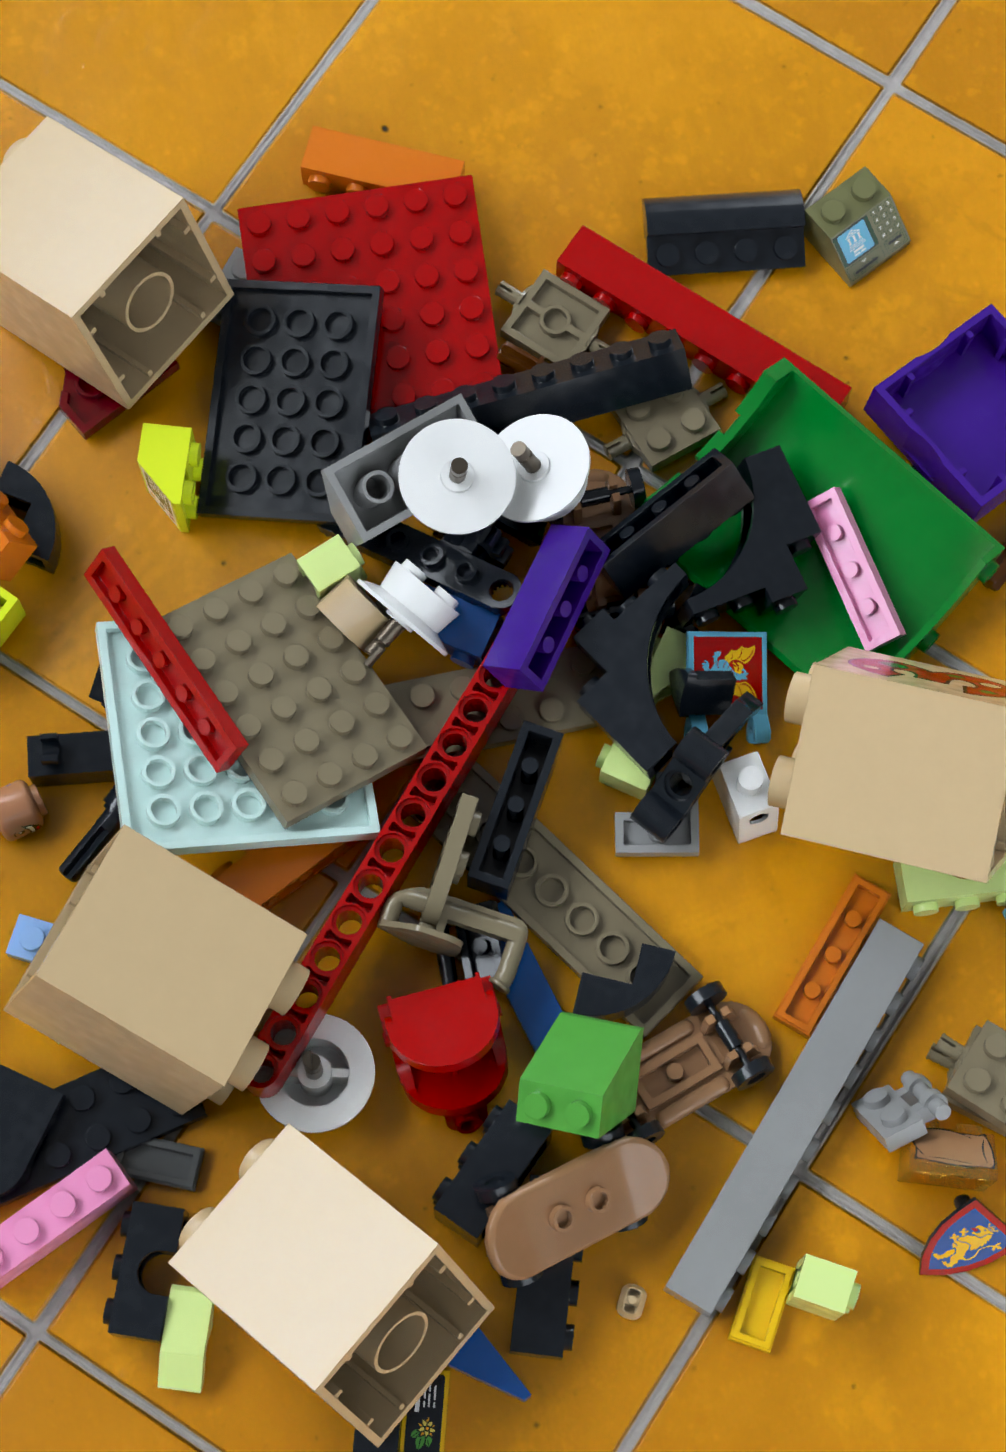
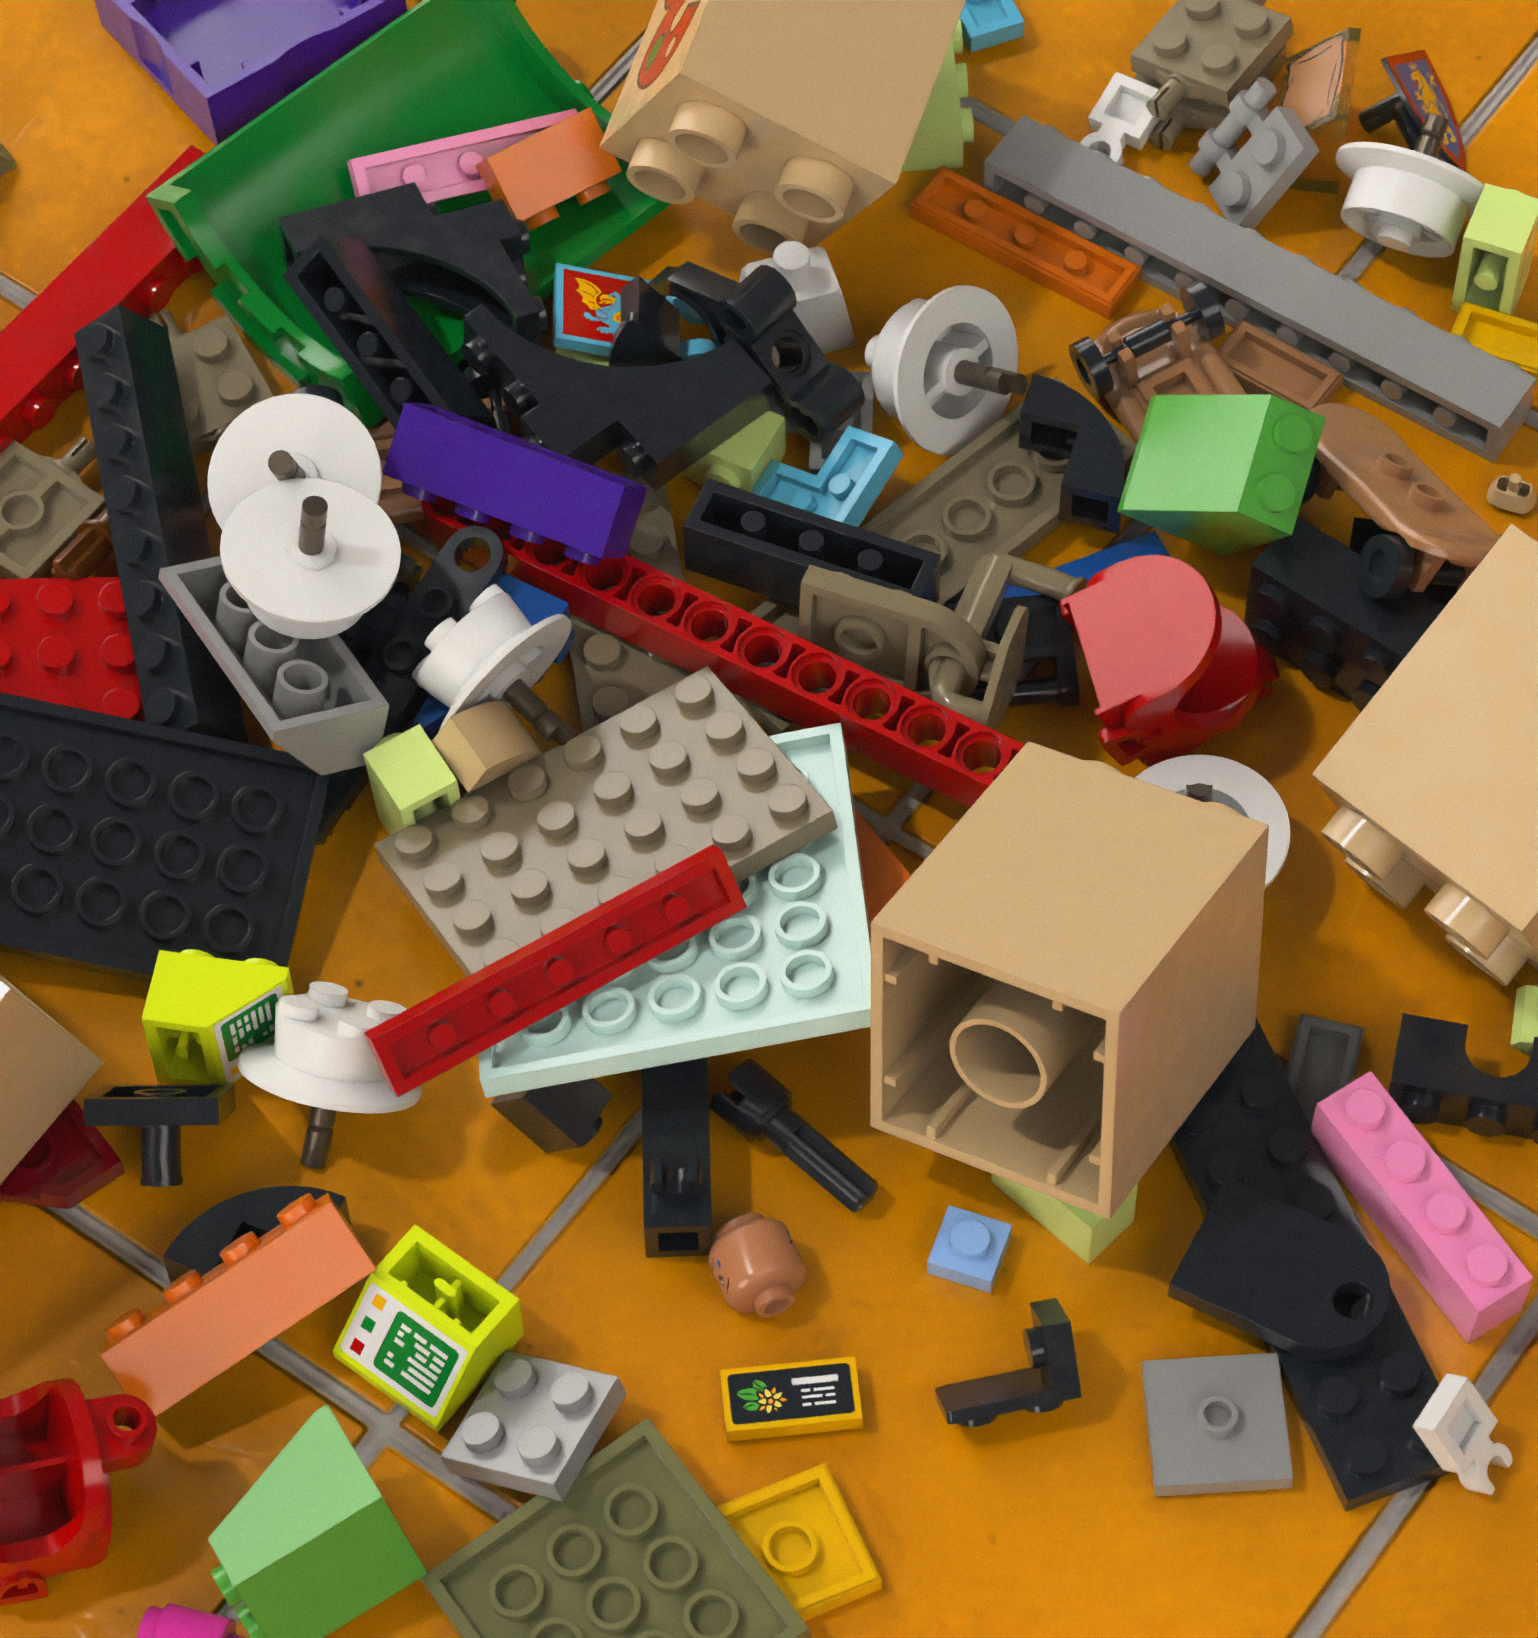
camera: 85 degrees left, 15 degrees down
none -> black tile [84,1084,235,1187]
none -> white piece [238,981,422,1169]
none -> orange brick [475,107,622,232]
none -> medium azure plate [751,425,905,528]
none -> white piece [865,285,1027,455]
none -> white plate [1080,71,1160,166]
none -> medium nougat tile [1217,319,1344,410]
none -> white piece [1335,113,1484,258]

